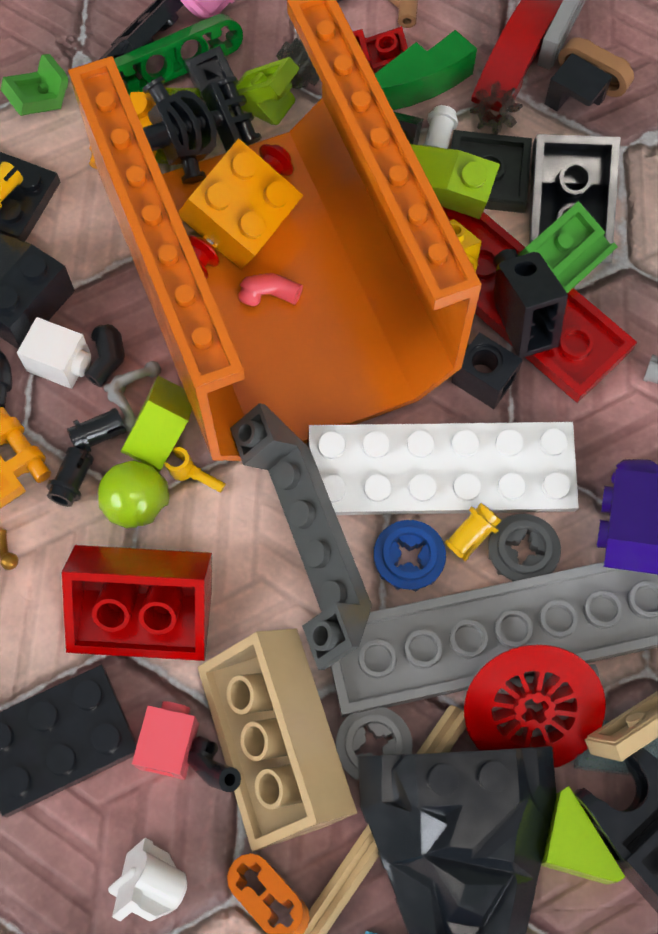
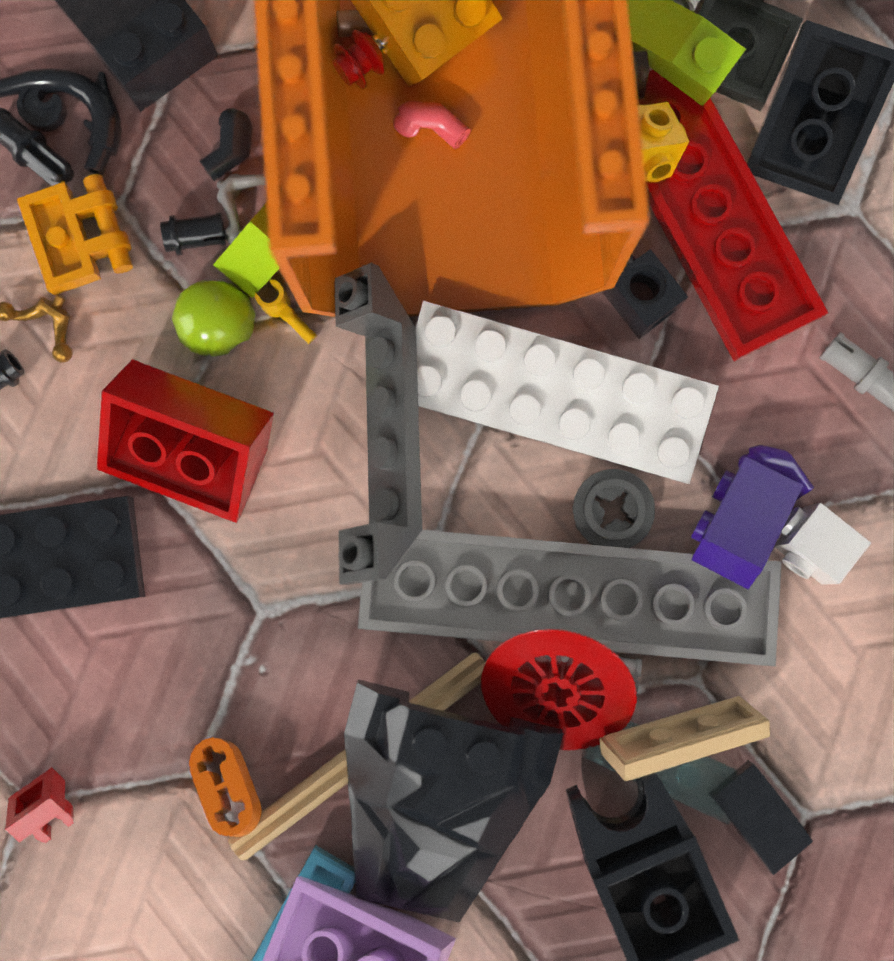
camera: 20 degrees right, 15 degrees up
white brick [17,317,91,389] -> none
black pin [47,447,94,507] -> none
white piece [108,838,187,921] -> none
coral brick [132,701,199,780] -> none
black arm [187,736,241,792] -> none
tan slope [197,628,357,852] -> none
light grey gear [336,707,412,780] -> none
blue gear [374,520,446,592] -> none
yellow pin [444,503,502,562] -> none
black torso [493,248,568,358] -> none
bright green plate [518,201,618,293] -> none
lime slope [541,786,625,884] -> none

